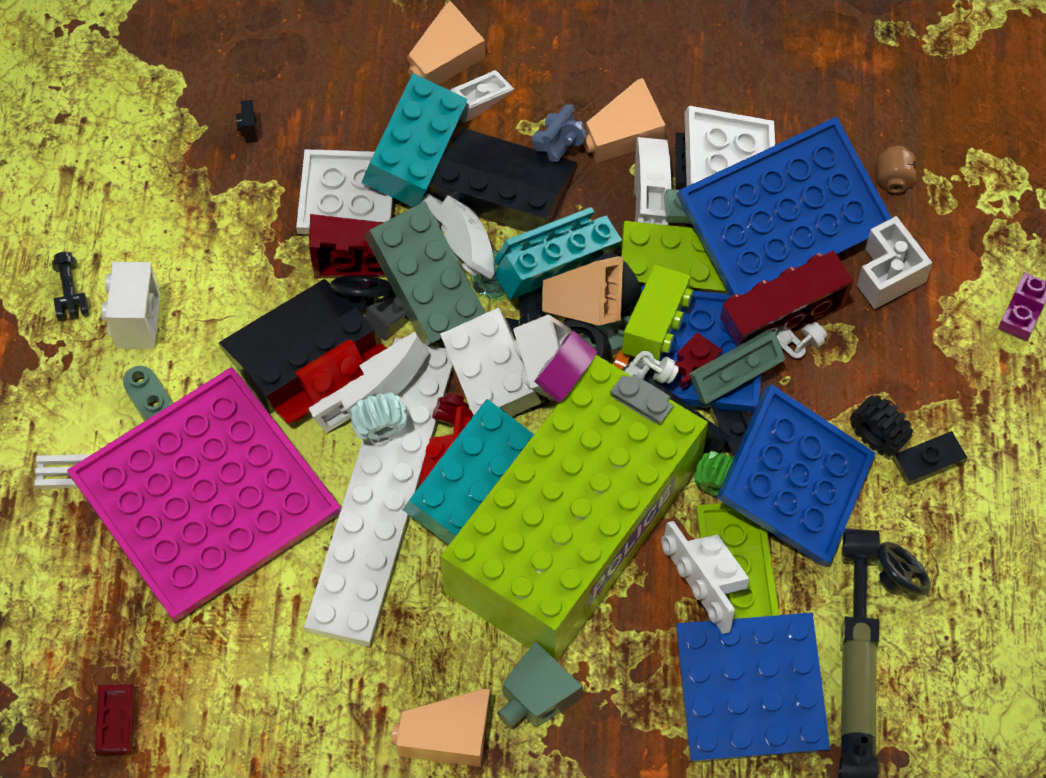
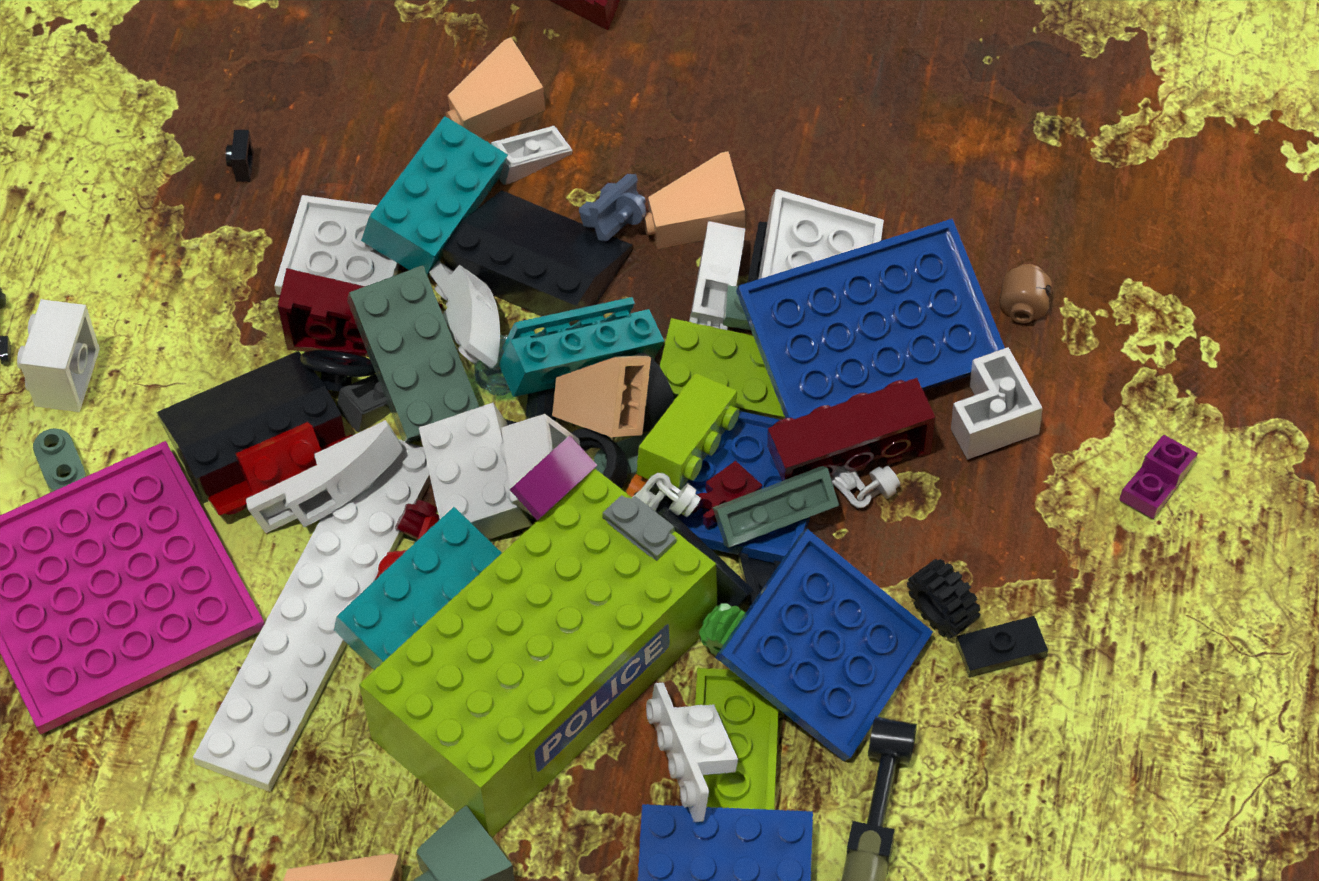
camera: 10 degrees right, 5 degrees down
light aqua gear [350,392,407,441] -> none
black piece [877,542,931,596] -> none

